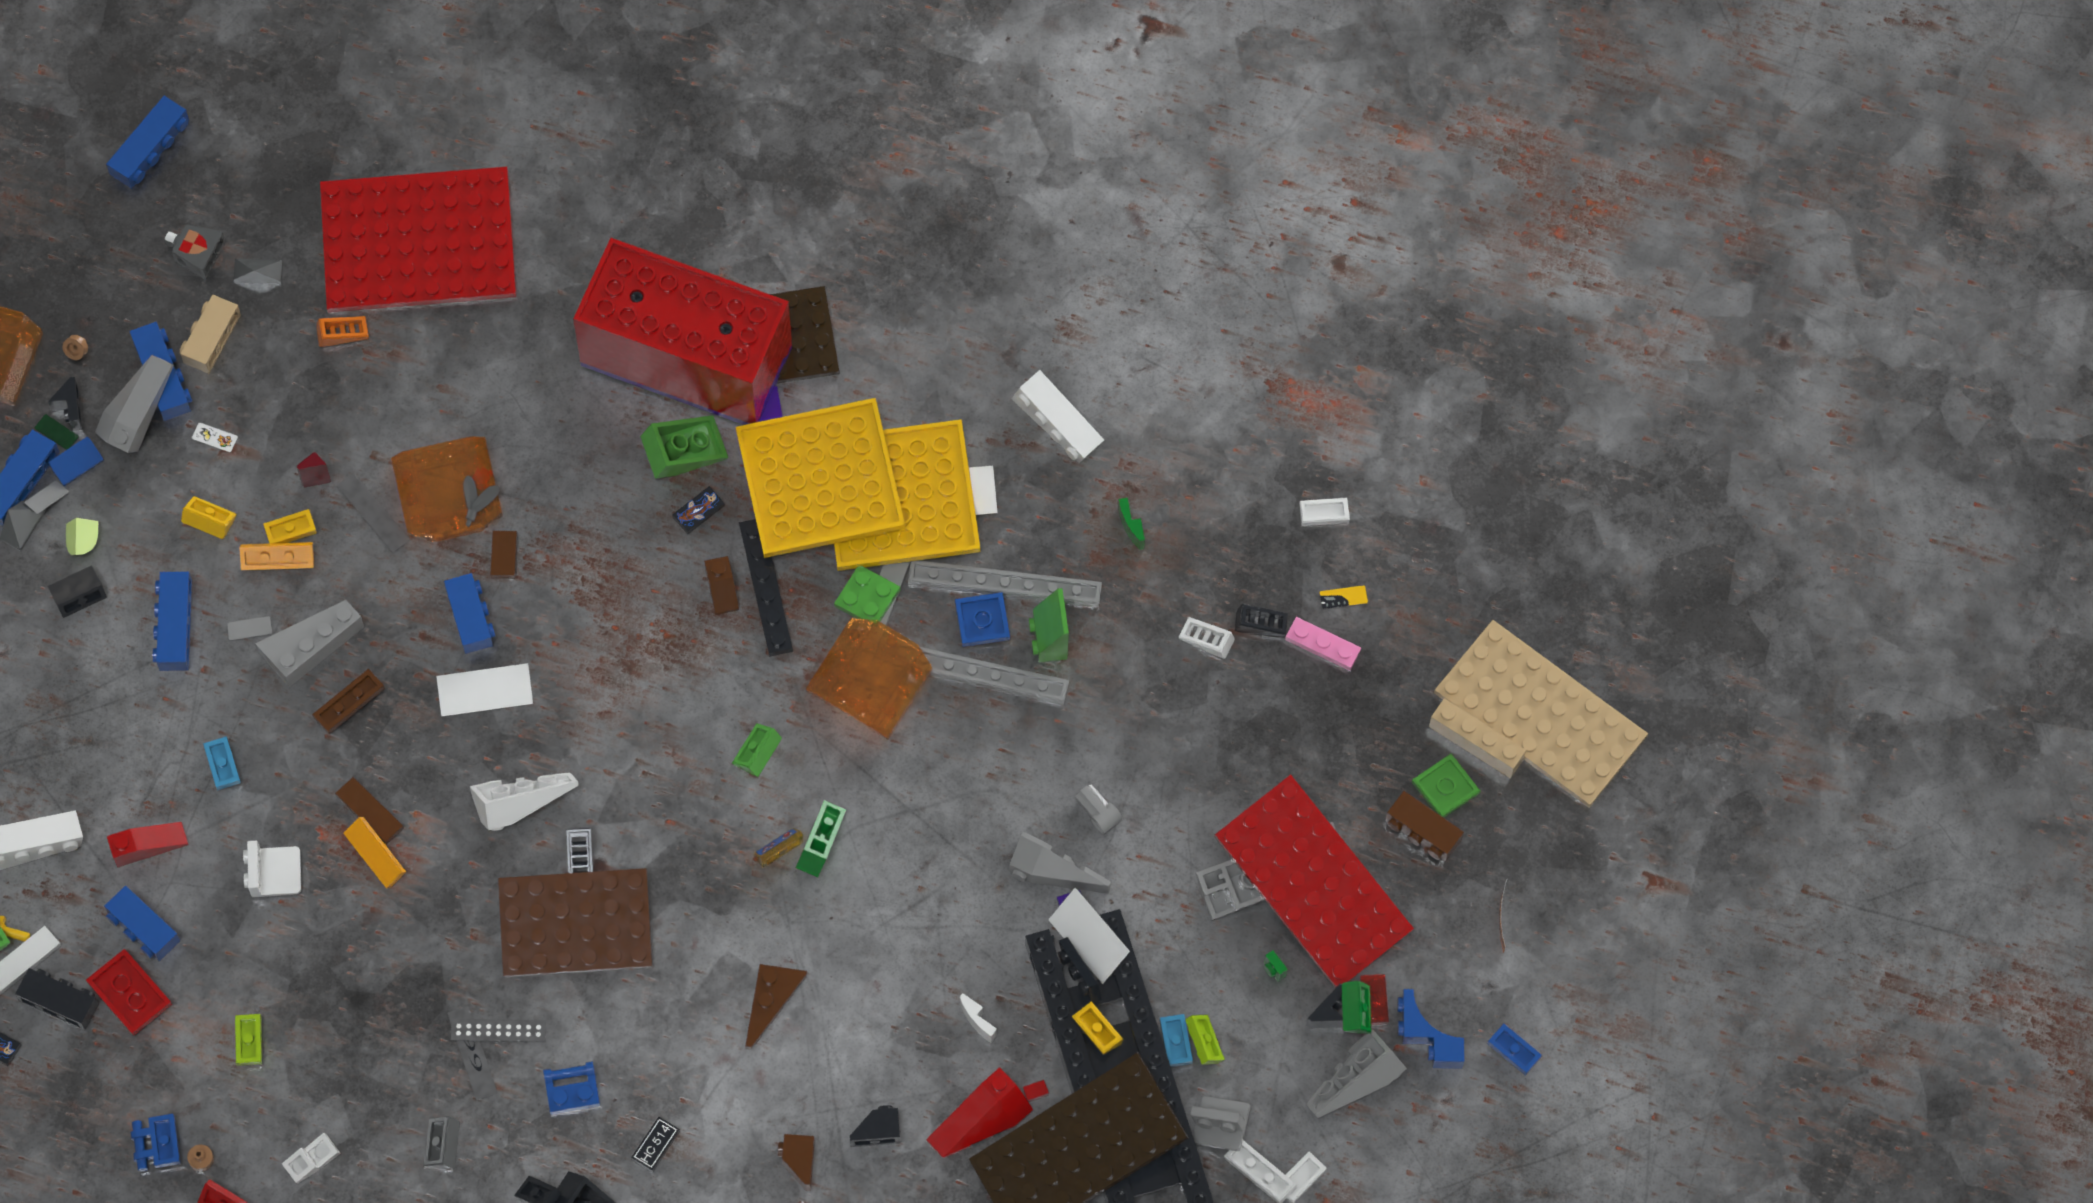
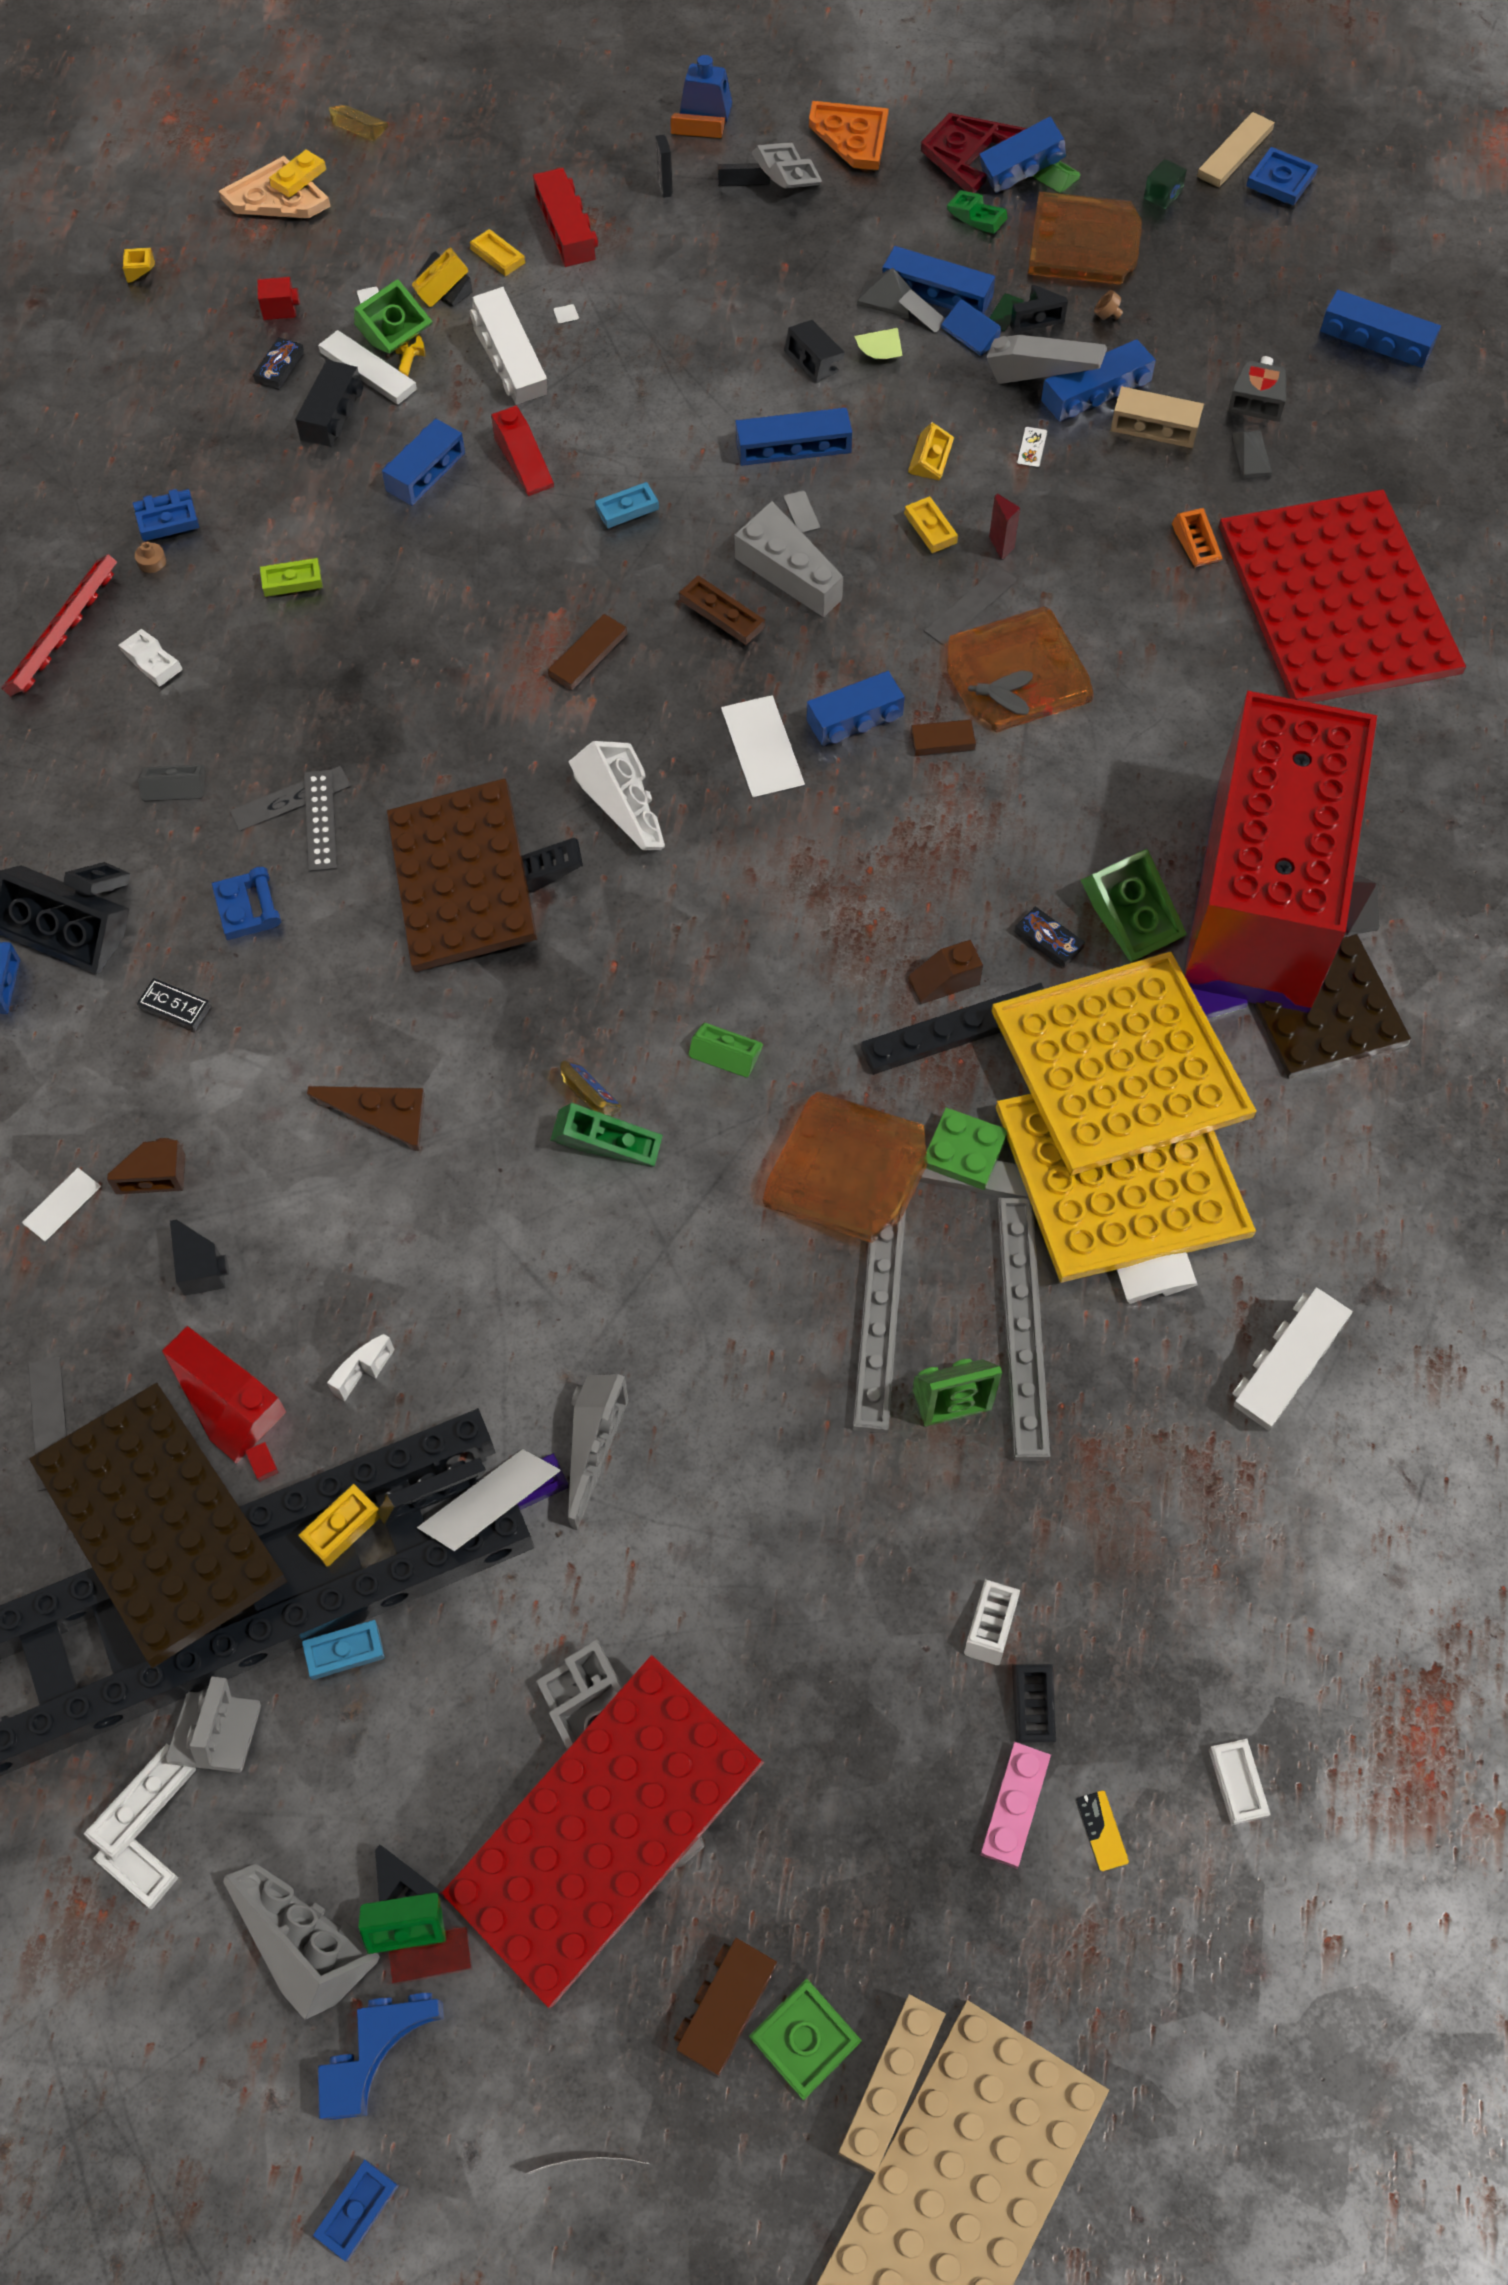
camera: 85 degrees right, 5 degrees down
red plate [86,949,172,1036] -> none
light orange plate [239,542,314,570] -> none
white bracket [243,841,301,897] -> none
light orange tile [343,817,406,888] -> none
blue plate [955,592,1010,647] -> none
light grey piece [1075,784,1123,835] -> none
green slope [1118,498,1145,550] -> none
lime plate [1185,1015,1225,1065] -> none
green plate [1263,950,1288,982] -> none

